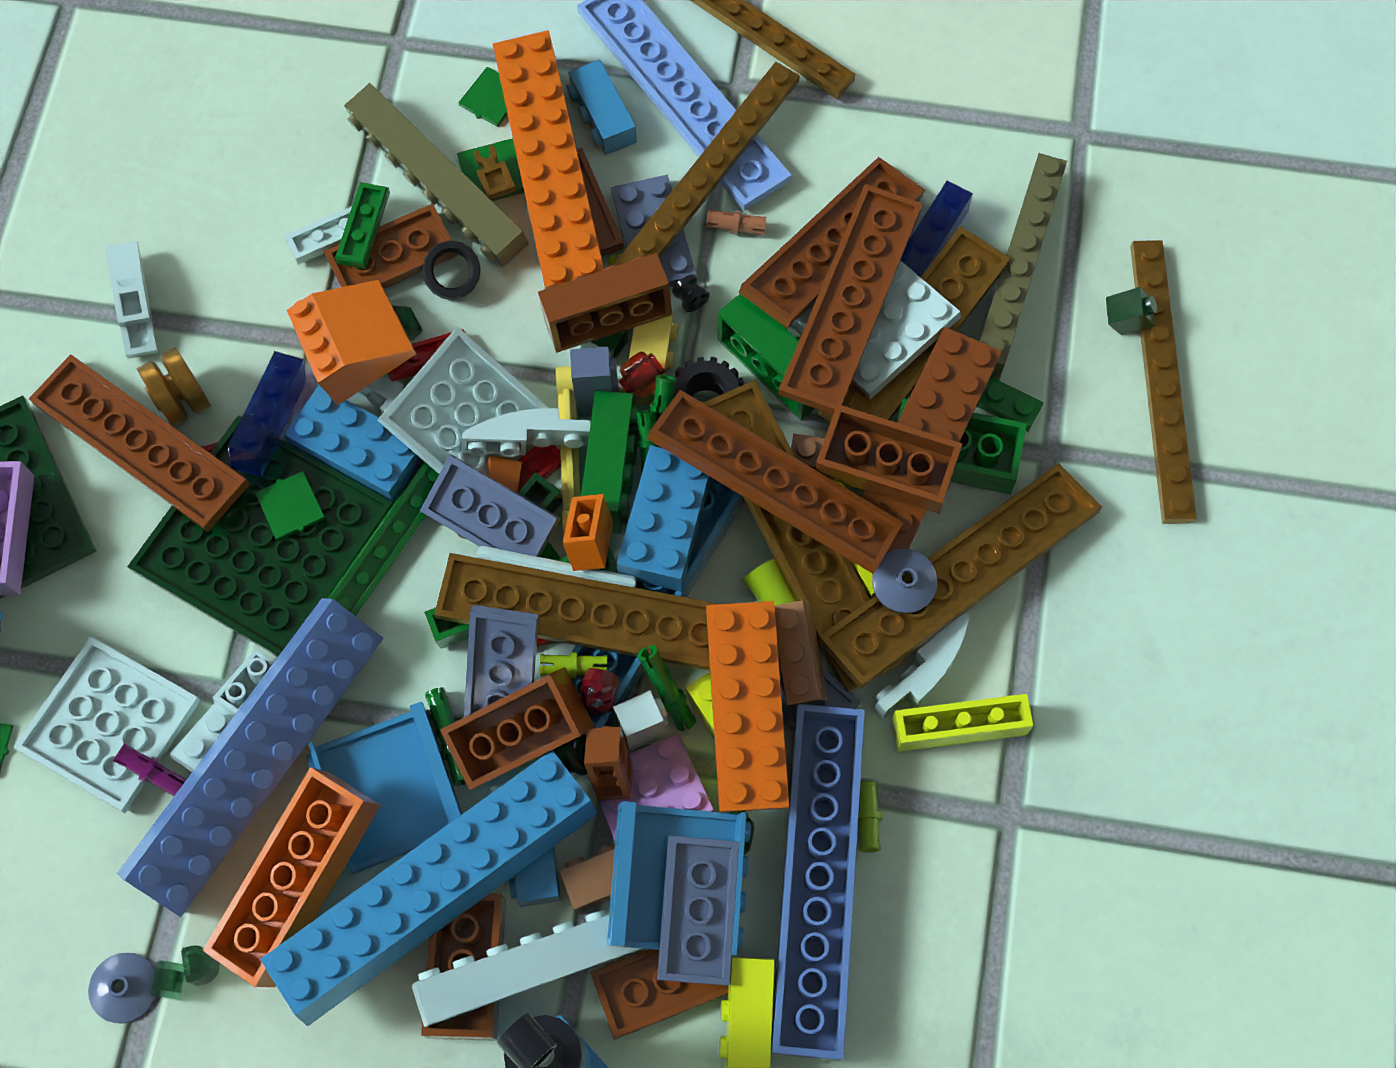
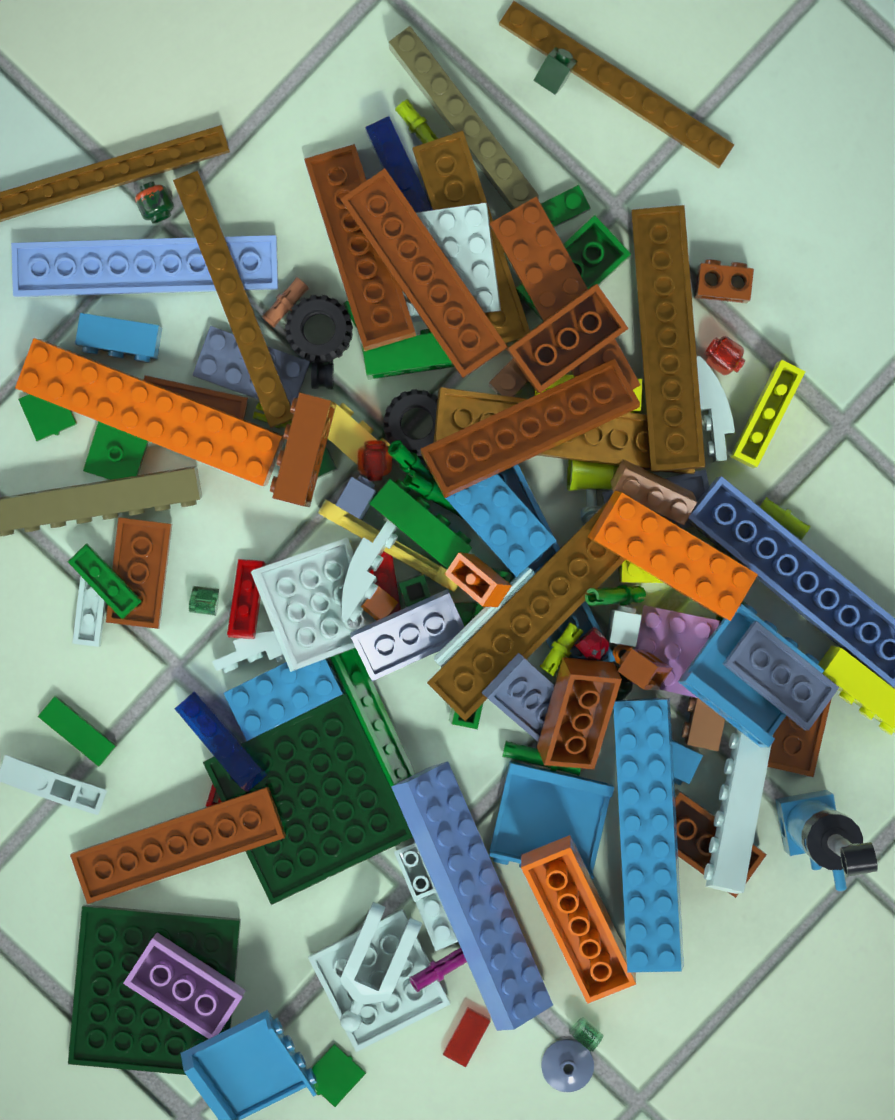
camera: 60 degrees left, 20 degrees up
pearl gold wheel [136,347,211,427] -> none
clear green brick [181,945,220,986] -> none
green piece [255,471,325,541] -> none
orange slope [287,280,416,405] -> none
black tyre [422,240,481,300] -> none
pearl gold plate [474,145,516,200] -> none
sand blue dish [872,549,938,613] -> none
none -> green tile [38,696,117,767]
none -> dark green head [135,182,174,223]
none -> black tyre [285,294,353,364]
none -> light aqua piece [340,902,422,1031]
none -> lime pin [395,99,439,144]
none -> clear red tile [443,1007,491,1067]
none -> dark orange brick [694,260,754,304]
none -> clear red head [704,336,745,376]

